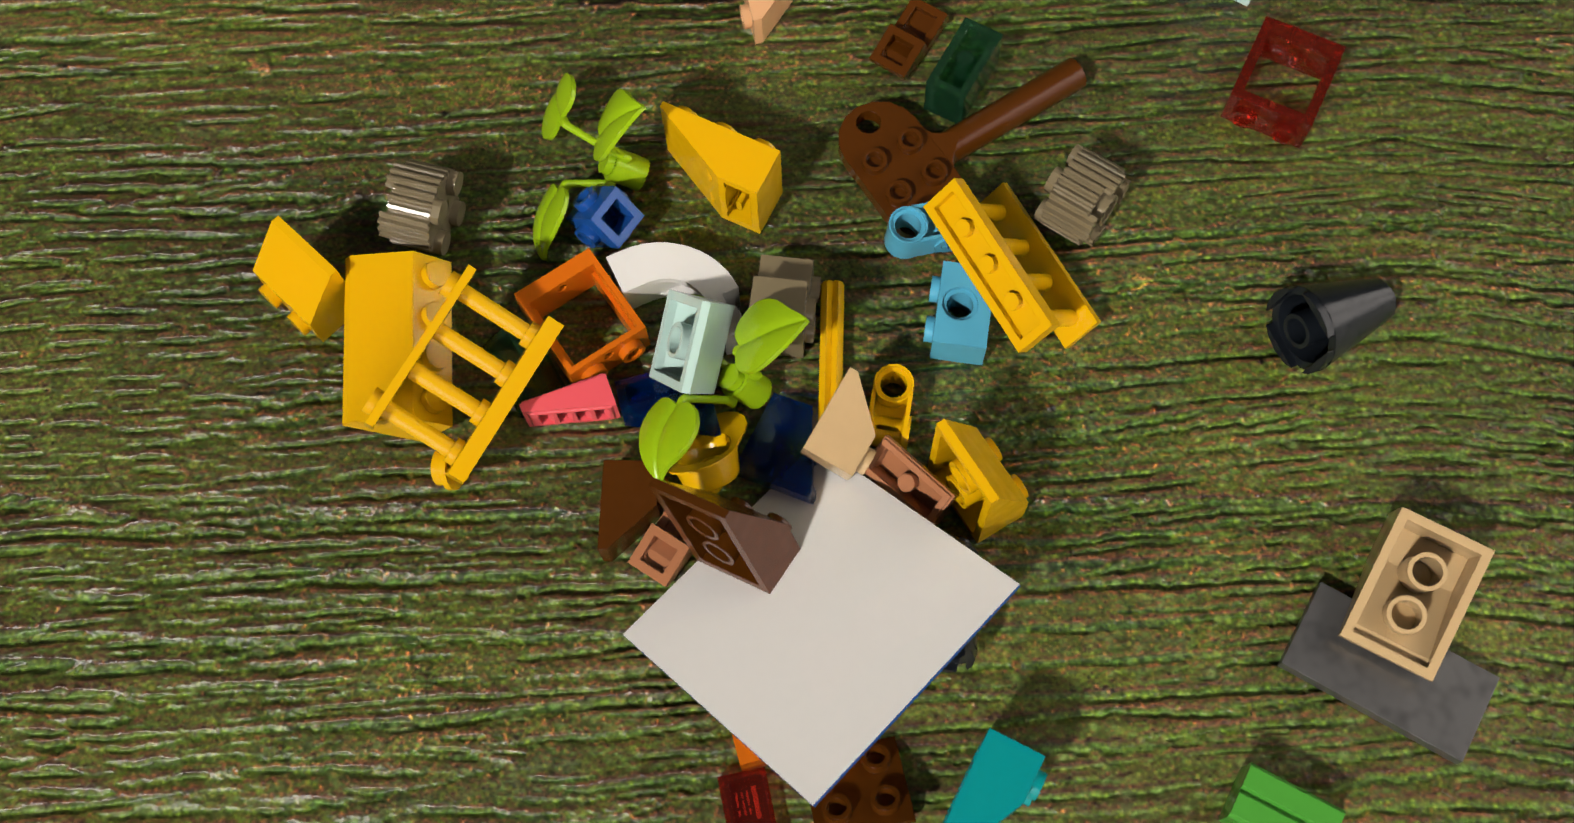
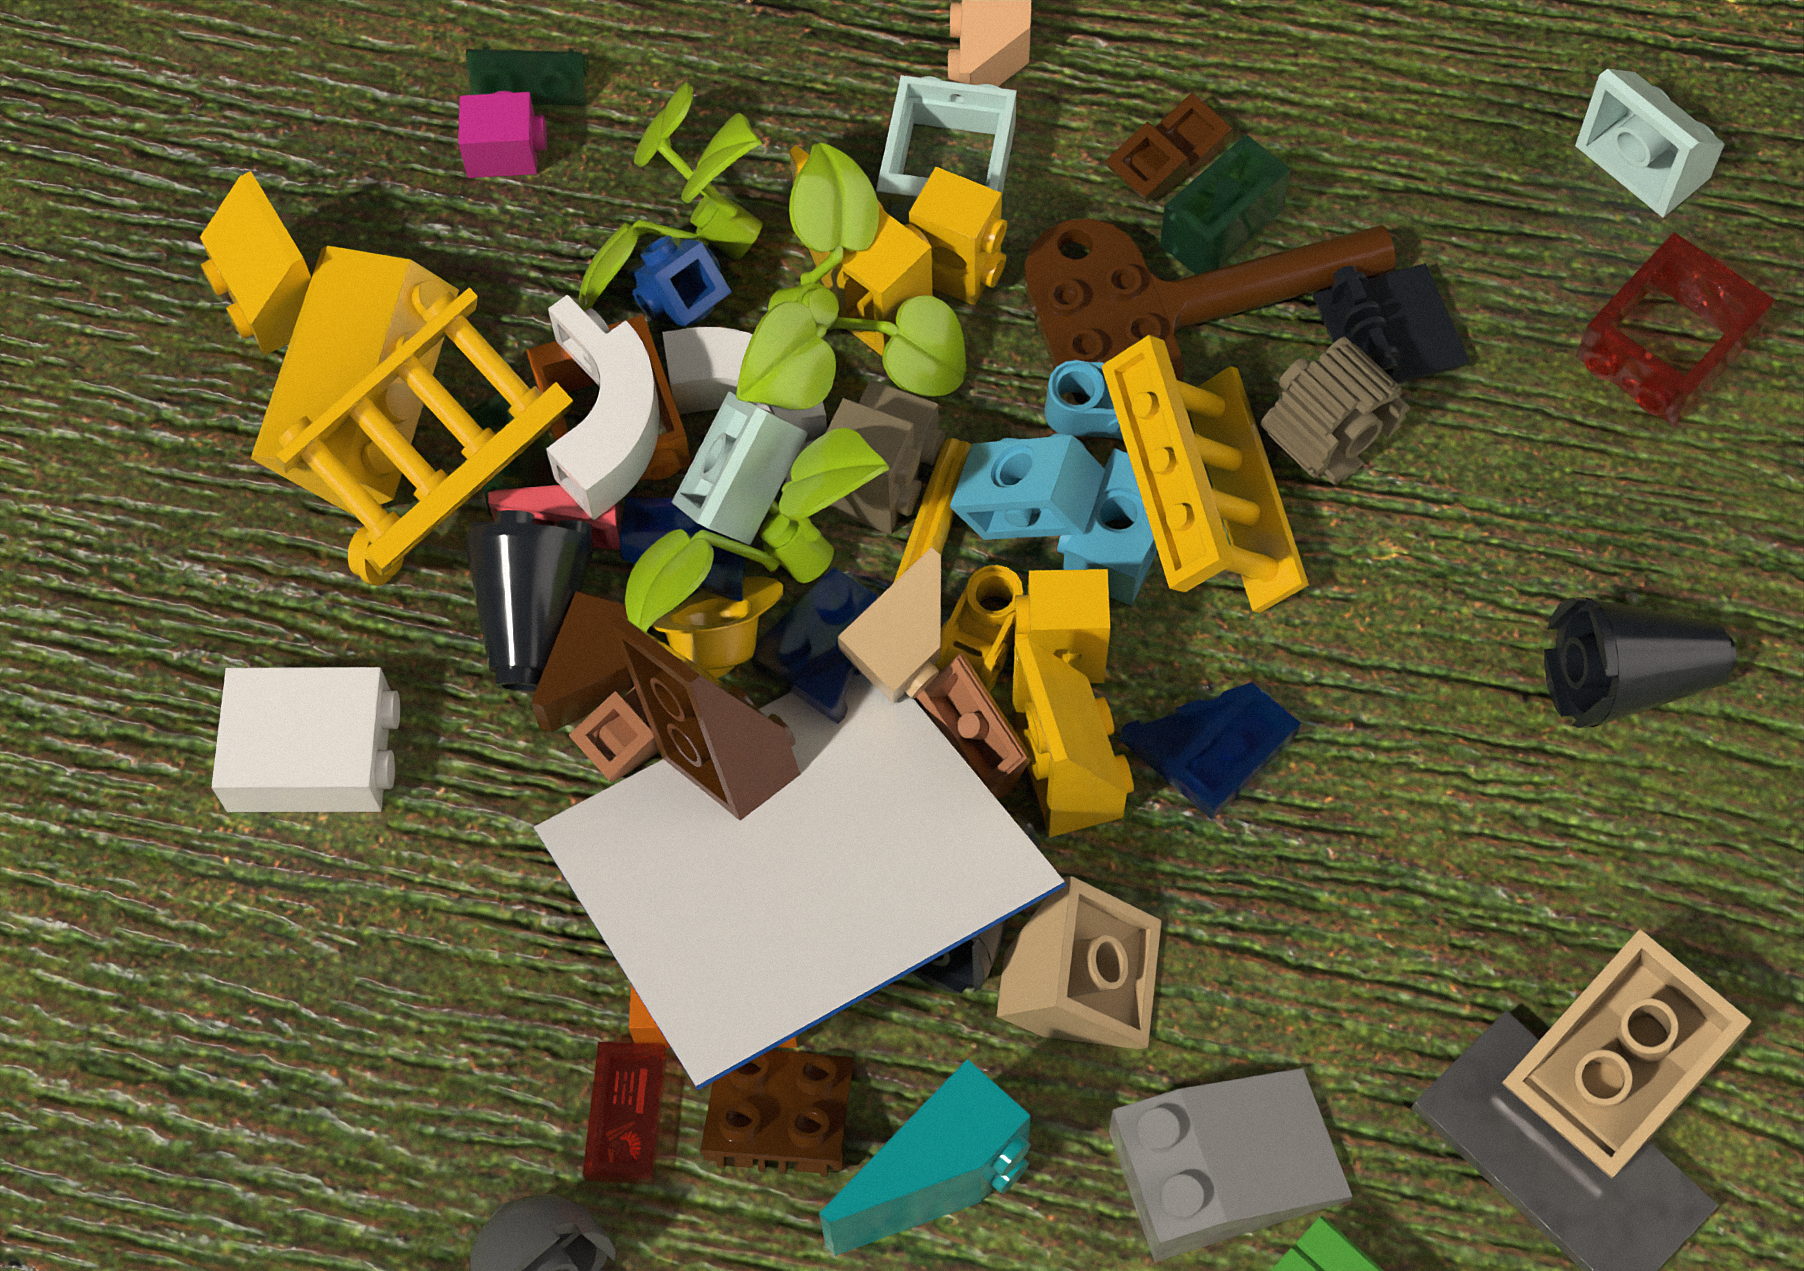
camera: 15 degrees right, 5 degrees down
dark tan brick [377,159,466,255] -> none
none -> white brick [211,667,400,812]
none -> dark pink brick [458,91,547,178]
none -> clear green hinge [466,46,589,106]
none -> black cone [466,510,594,692]
none -> white arch [546,294,660,521]
none -> lime plant [736,143,966,410]
none -> light aqua window [876,75,1017,225]
none -> yellow brick [909,167,1007,306]
none -> medium azure brick [950,433,1105,540]
none -> tan slope [996,876,1161,1049]
none -> yellow brick [1014,569,1110,683]
none -> light grey slope [1109,1068,1352,1262]
none -> clear blue wing [1119,682,1301,820]
none -> black hinge [1313,263,1470,384]

